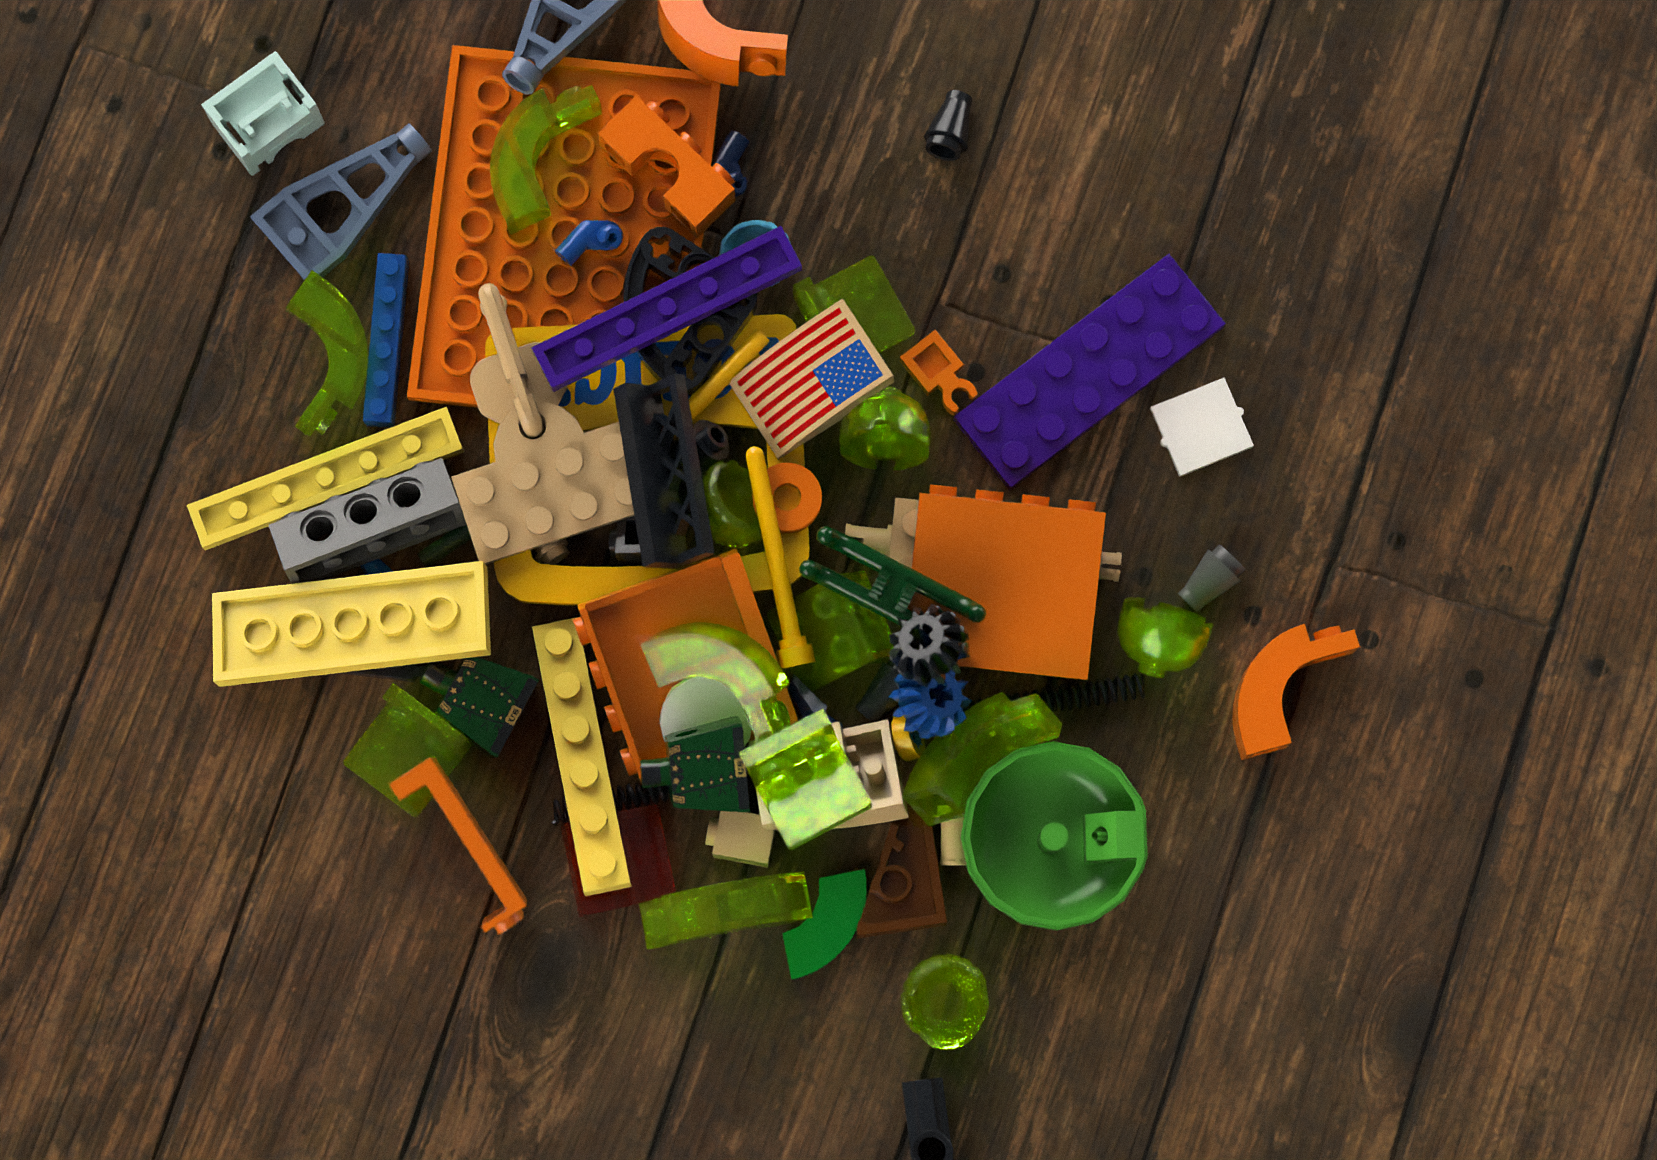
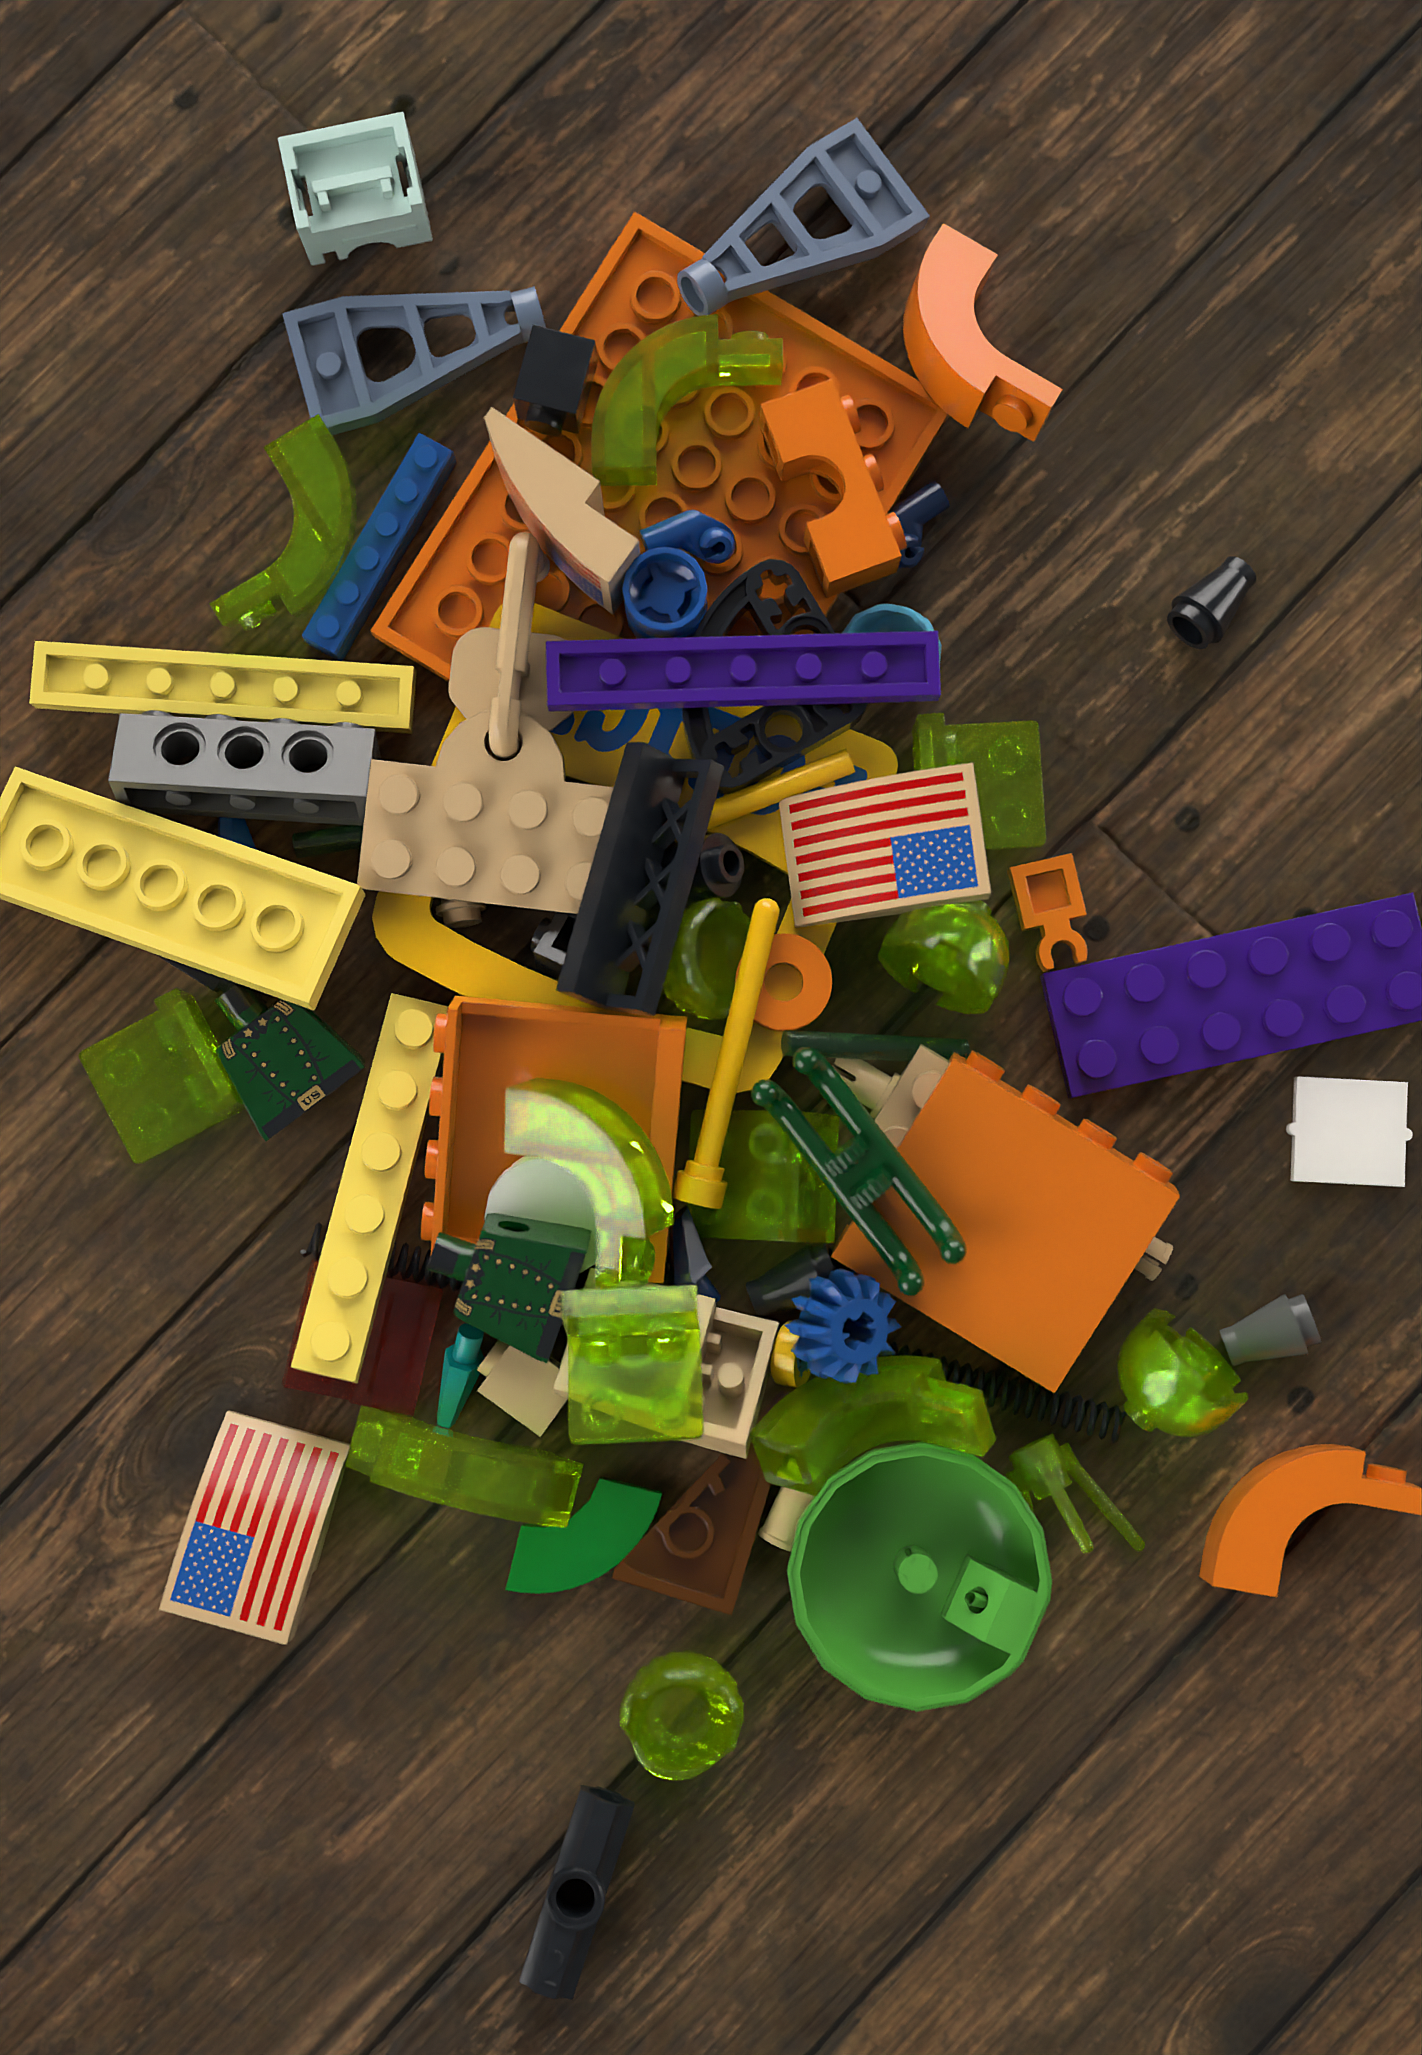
camera: 25 degrees right, 5 degrees up
orange panel [389,757,527,934] -> none
black gear [888,604,970,688] -> none
none -> slope [159,1410,352,1645]
none -> teal bar [437,1323,485,1429]
none -> tan slope [484,407,640,615]
none -> black brick [513,325,598,436]
none -> blue wheel [622,547,708,639]
none -> clear green bar [781,1030,970,1062]
none -> clear neon green plant [1005,1433,1145,1553]

